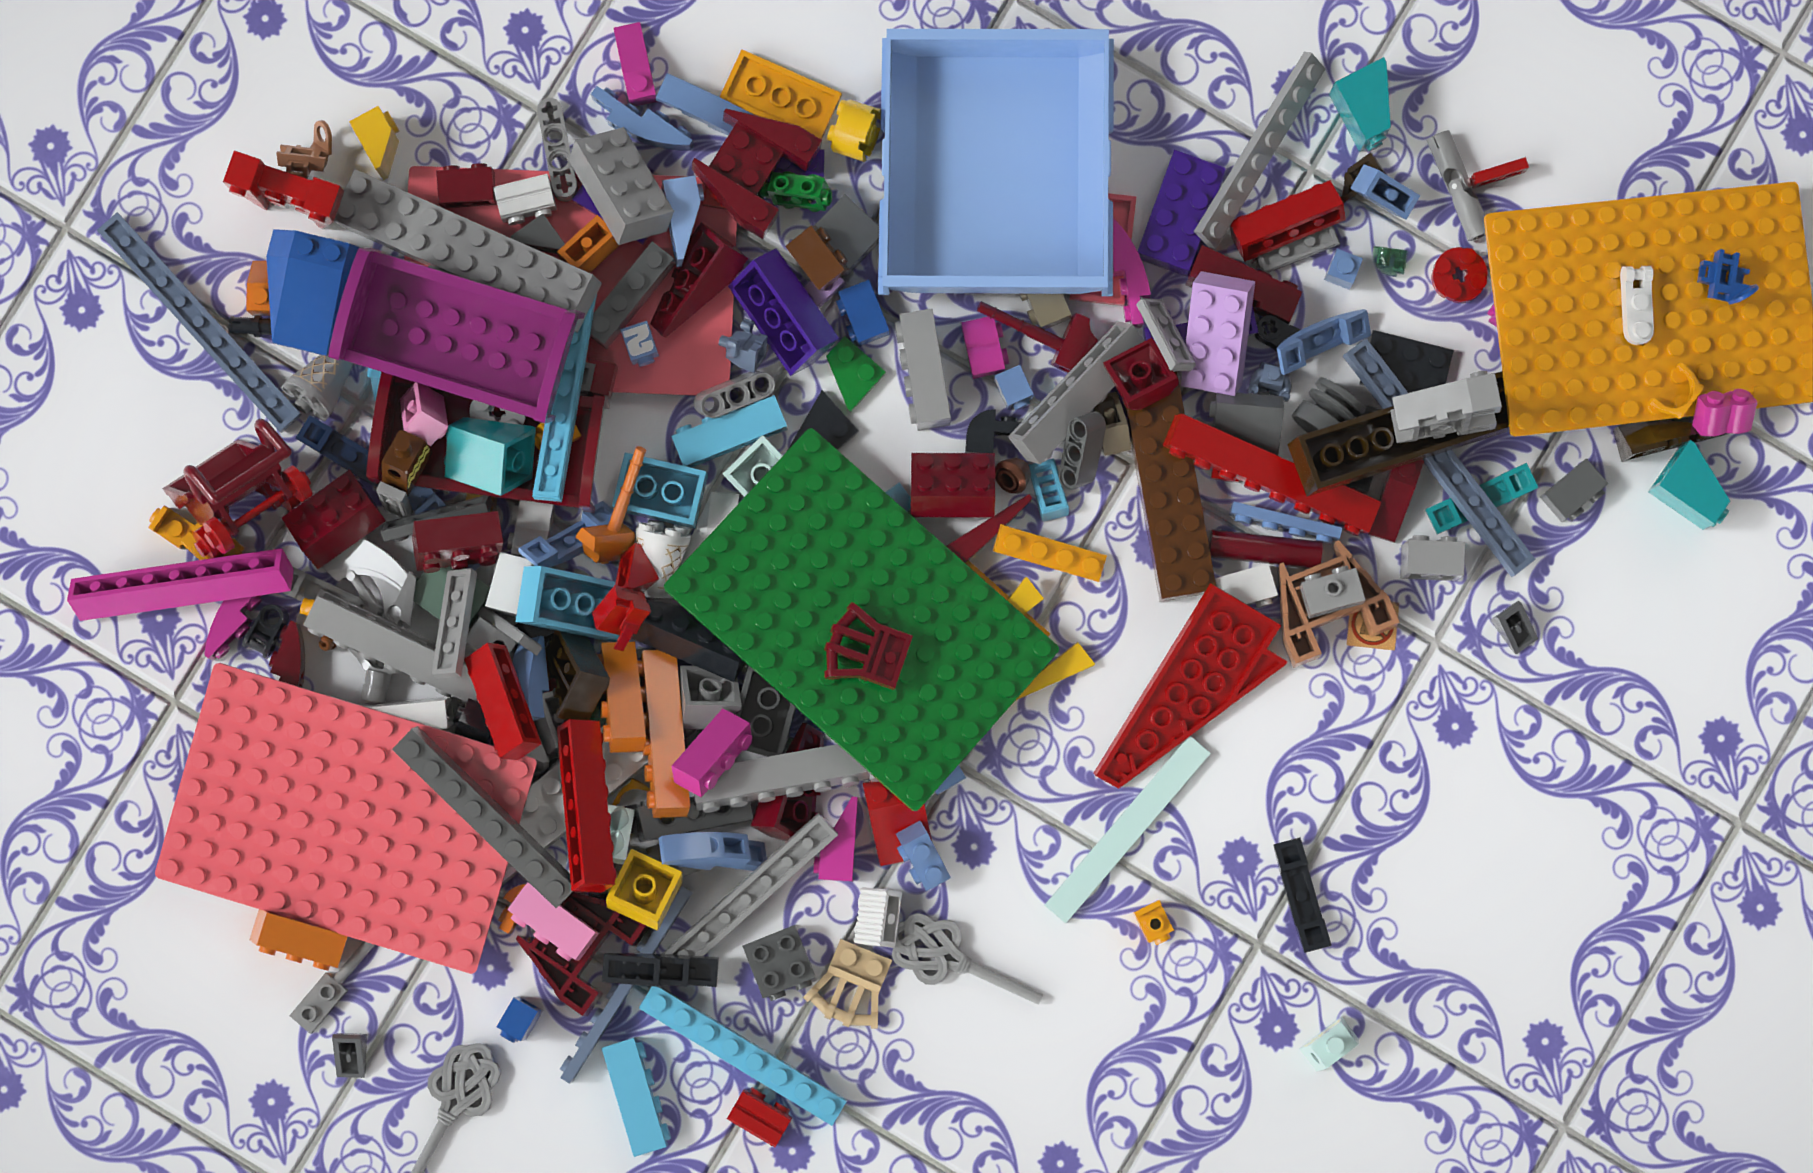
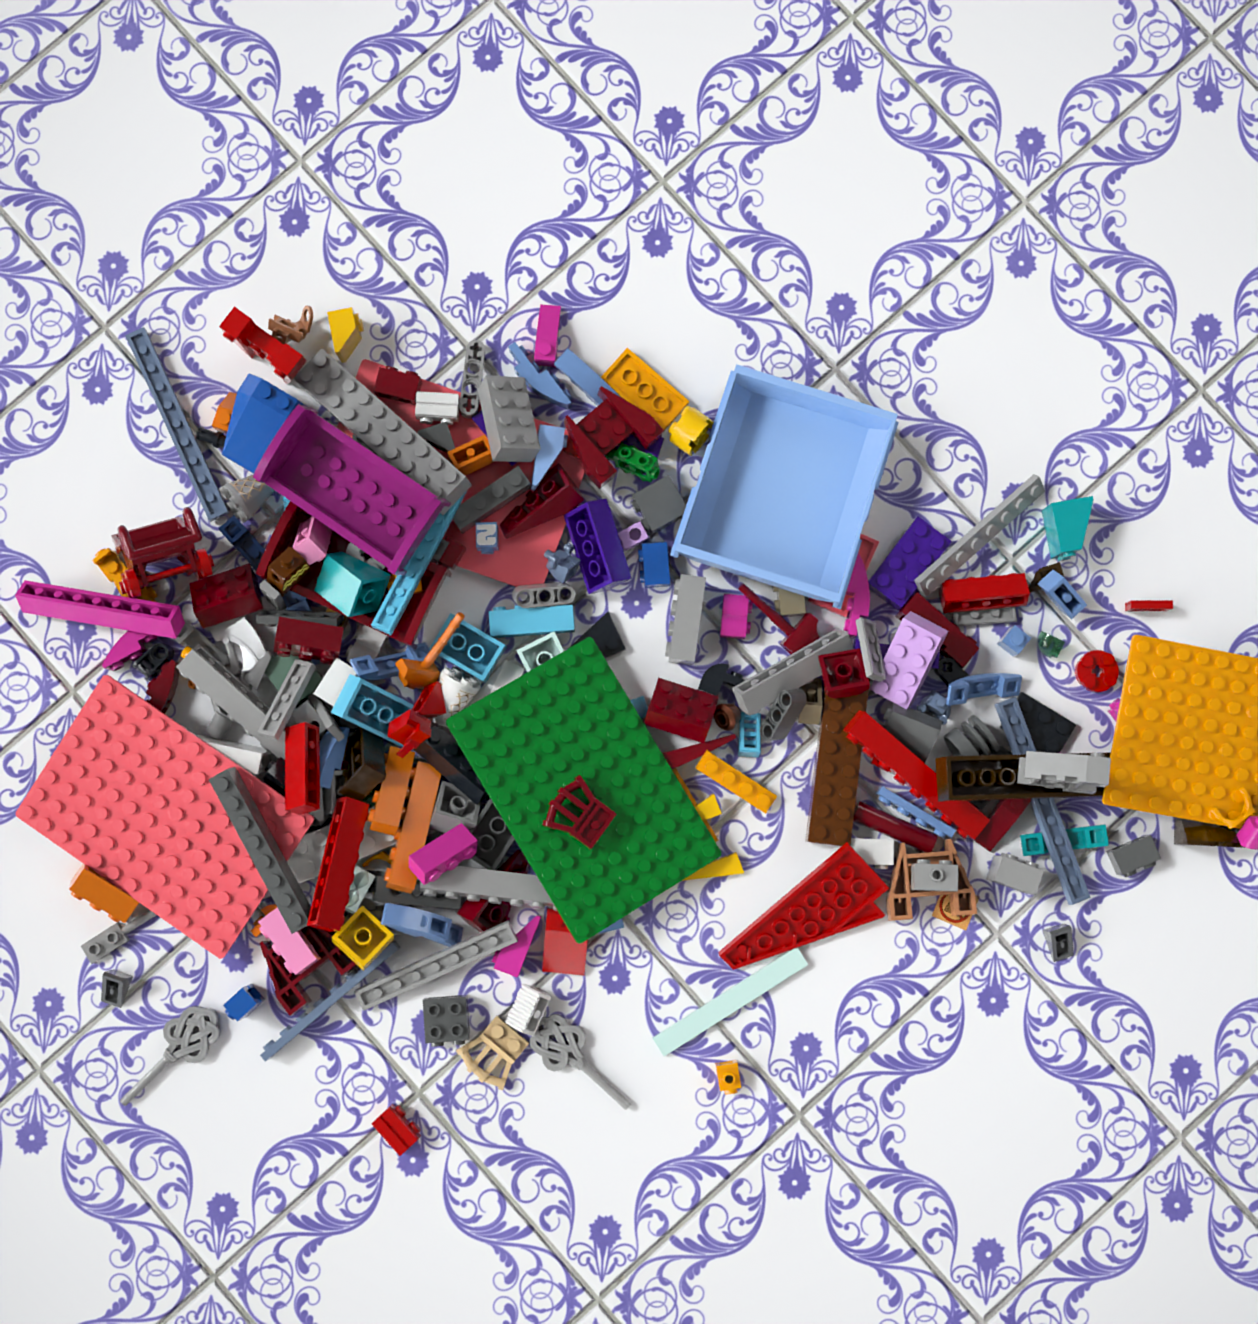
camera: 15 degrees right, 0 degrees up
medium azure brick [601,1037,671,1157] -> none
black slope [602,953,719,987] -> none
medium azure brick [639,986,847,1126] -> none
reddish brown brick [785,225,850,290] -> none
green wing [826,336,886,413] -> none
medium blue brick [896,821,951,891] -> none
medium blue brick [994,365,1034,411] -> none
black slope [1273,837,1332,953] -> none
light aqua torso [1299,1016,1359,1071] -> none
light grey piece [1426,130,1486,241] -> none
white plate [1620,266,1654,345] -> none
teal slope [1648,440,1730,530] -> none

